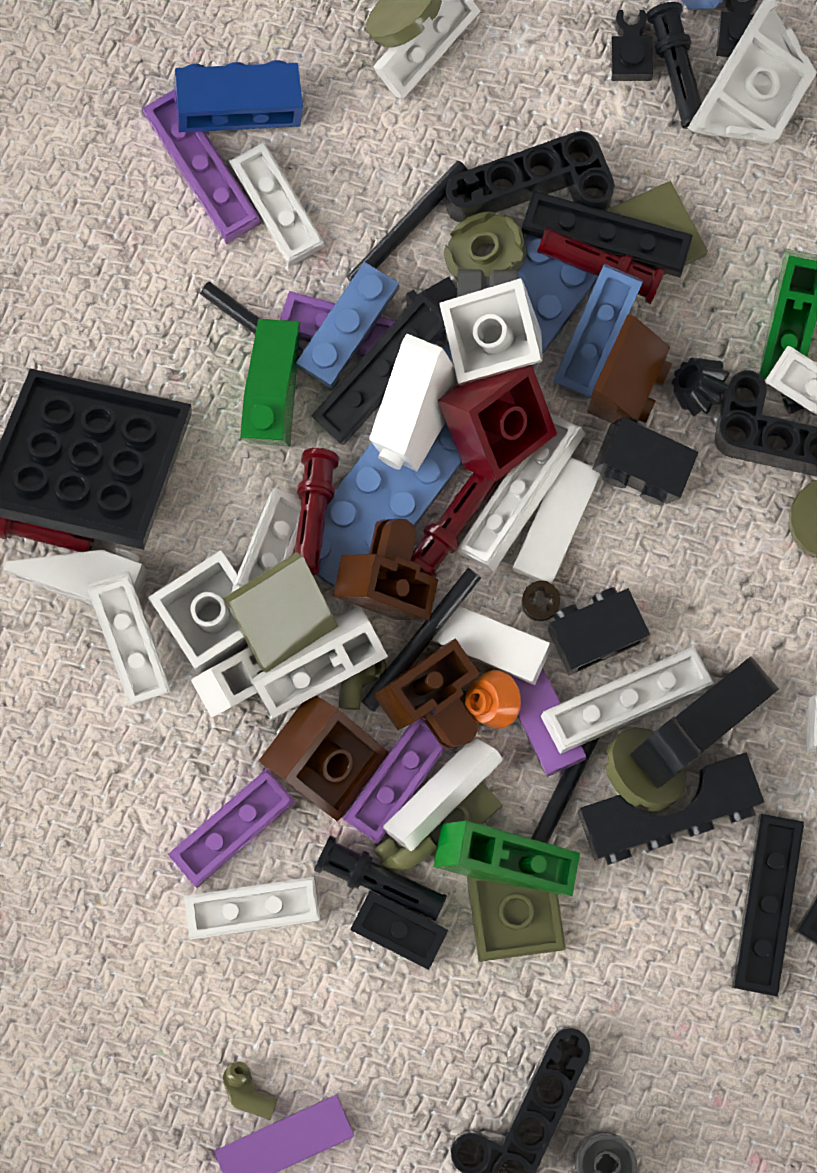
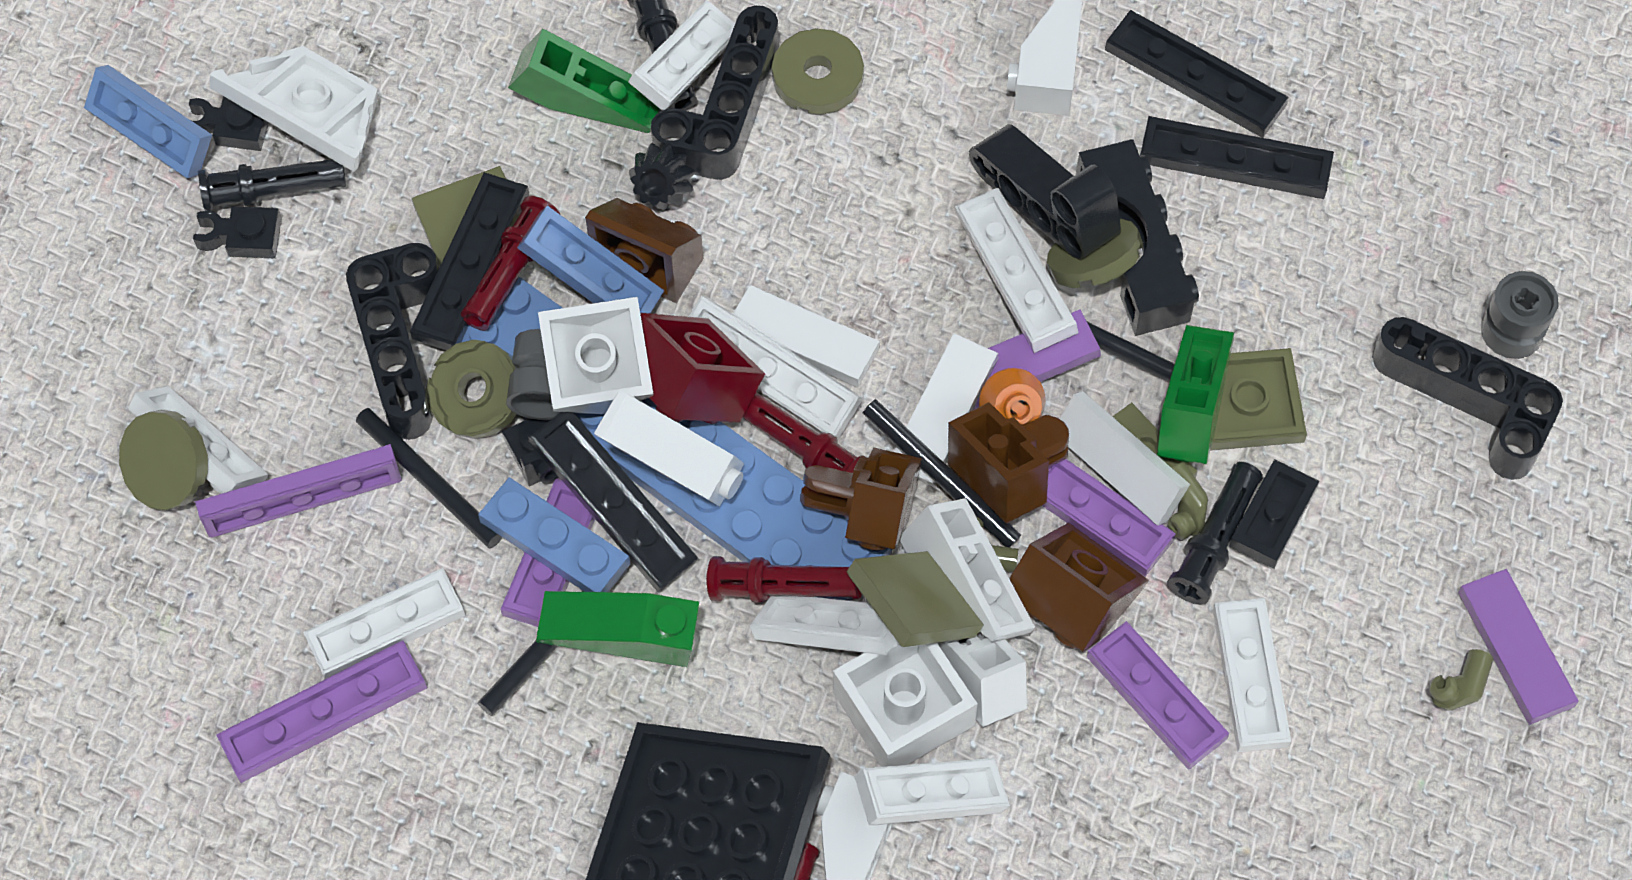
camera: 90 degrees left, 15 degrees down
blue brick [174,60,303,133] -> none
dark brown bush [521,581,560,622] -> none
black brick [548,587,651,676] -> none
black brick [592,417,699,506] -> none
none -> medium lavender tile [195,444,402,538]

